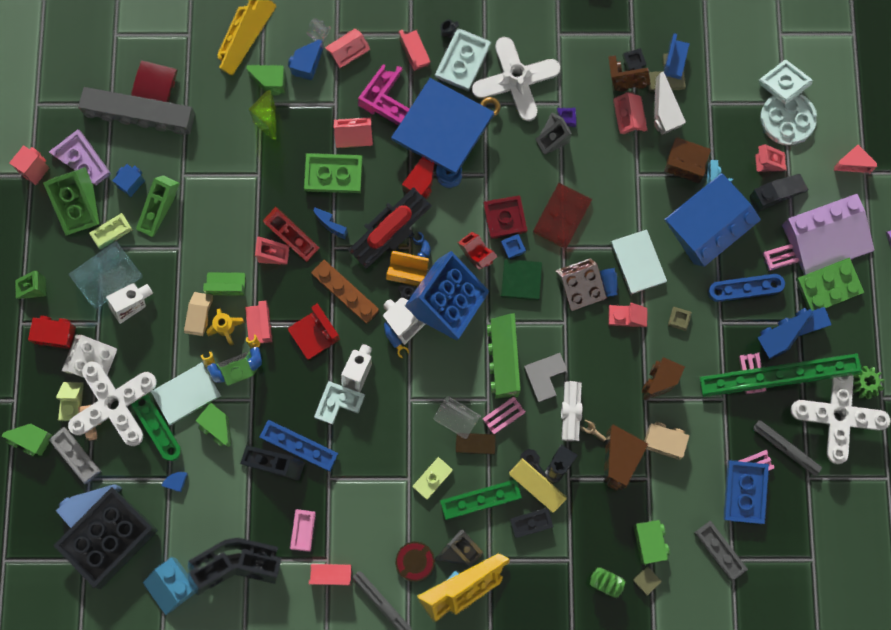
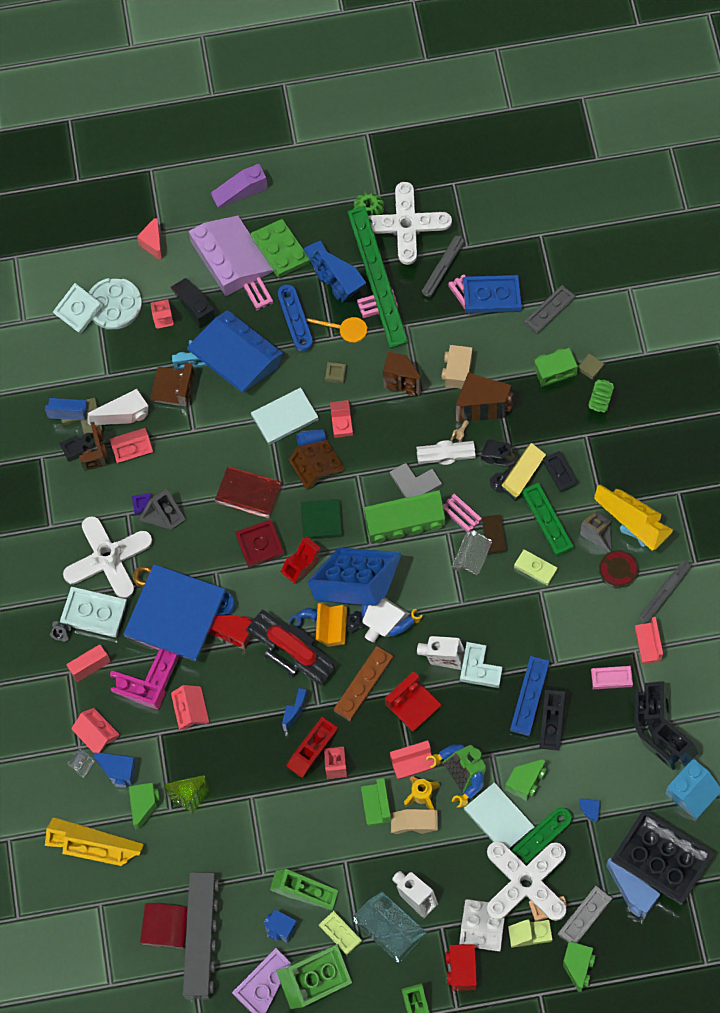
camera: 95 degrees left, 10 degrees down
bright green plate [304,153,363,193] -> none
blue plate [501,234,526,259] -> none
none -> light orange piece [306,317,367,343]

